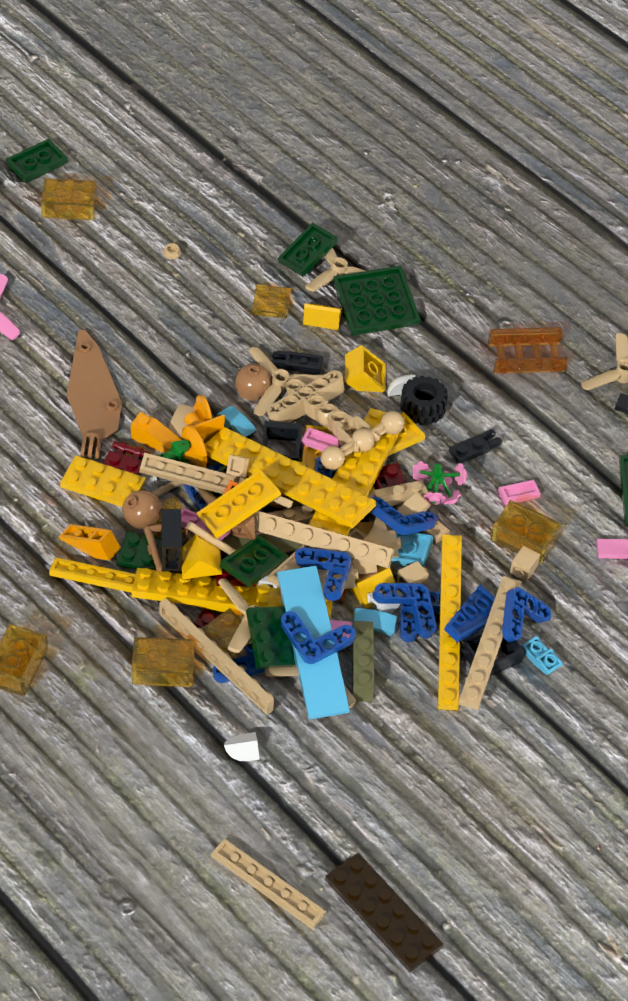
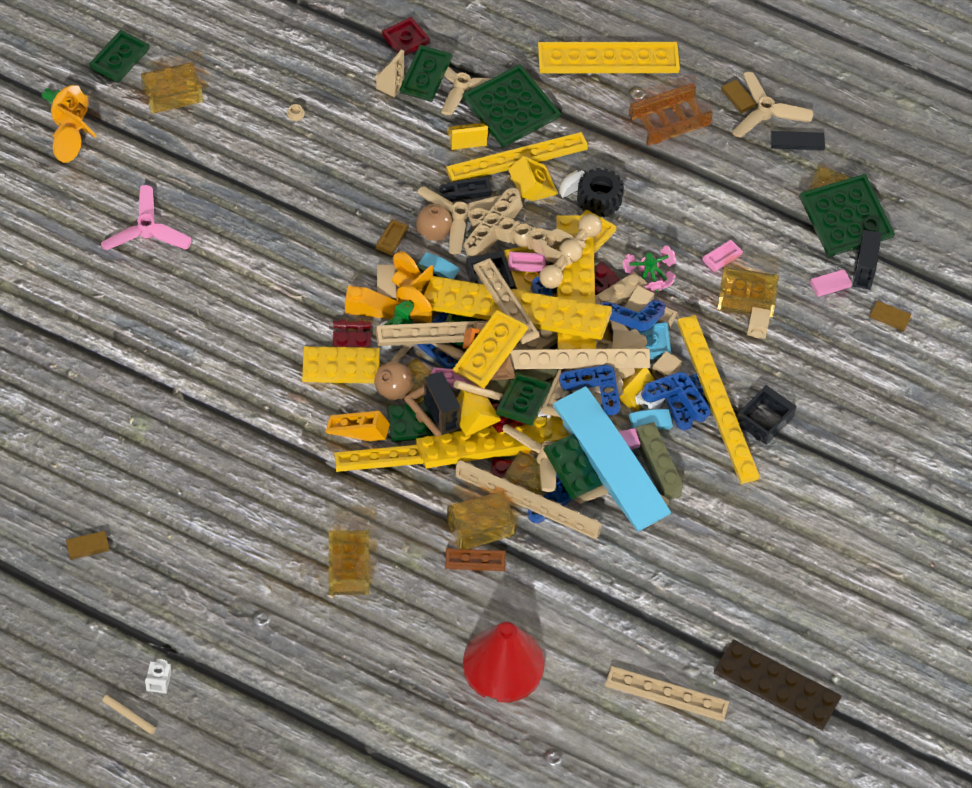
camera: 20 degrees left, 5 degrees up
medium nougat wing [67,330,122,459] -> none
white brick [224,732,260,761] -> none
tan plate [226,454,249,478] -> none
clear yellow plate [252,284,292,319] -> none
blue beam [281,611,356,664] -> none
blue wing [444,584,495,643] -> none
black hinge [449,429,502,464] -> none
tan plate [458,576,522,710] -> none
blue beam [502,587,551,642] -> none
medium azure slope [521,636,563,675] -> none
none -> tan slope [375,49,404,97]
none -> pearl gold tile [376,219,409,255]
none -> dark red plate [382,17,430,56]
none -> dark orange tile [445,548,506,572]
none -> yellow plate [446,132,588,183]
none -> red cone [463,622,545,703]
none -> tan tile [473,258,539,344]
none -> yellow plate [538,42,680,73]
none -> pearl gold tile [721,80,756,114]

